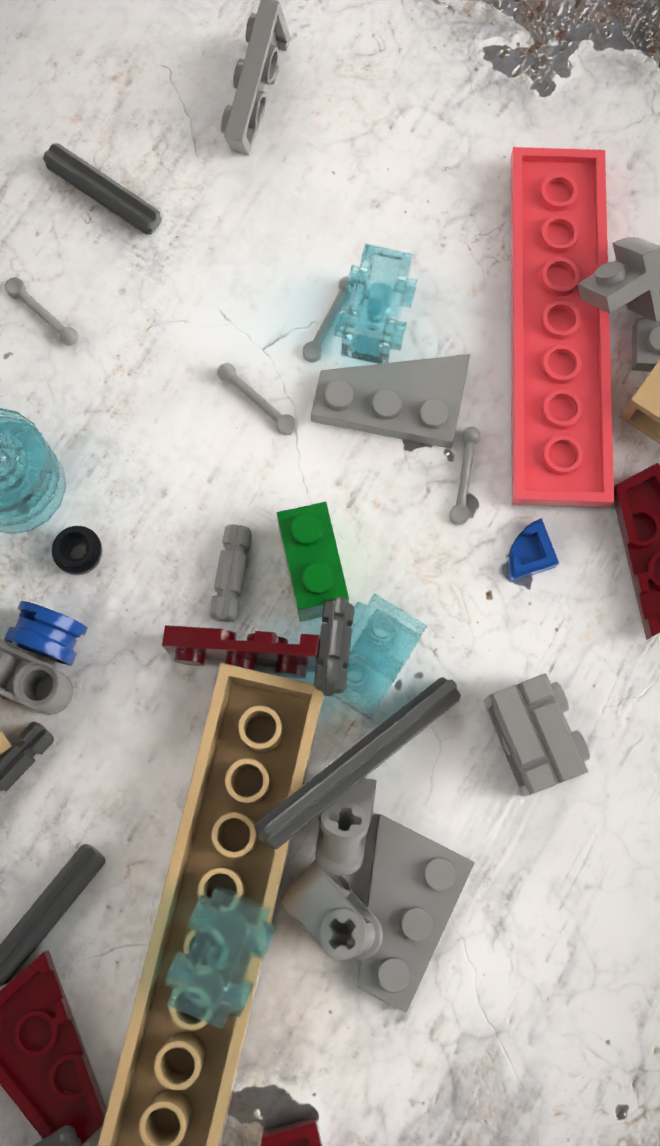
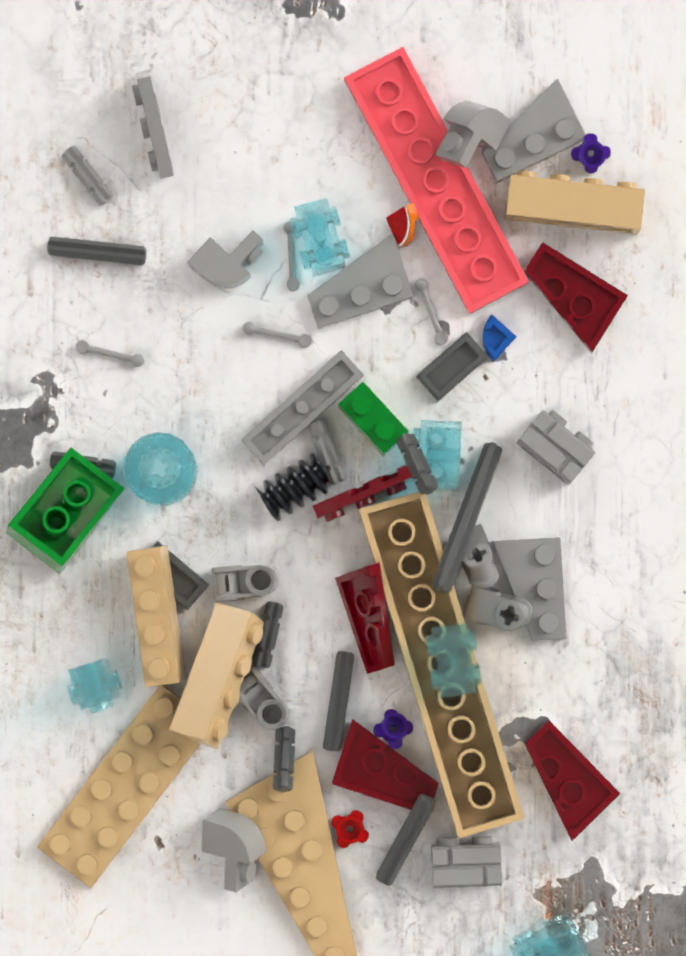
camera: 30 degrees left, 10 degrees up
blue wheel [4,601,88,666] -> none
black plate [52,526,103,575] -> none
none -> light grey axle [62,146,113,206]
none -> light grey brick [187,230,264,288]
none -> light grey plate [241,350,364,465]
none -> black piece [255,453,331,521]
none -> dark red wing [335,562,395,674]
none -> dark purple plate [373,709,413,749]
none -> tile [386,203,418,248]
none -> dark grey tile [416,332,489,402]

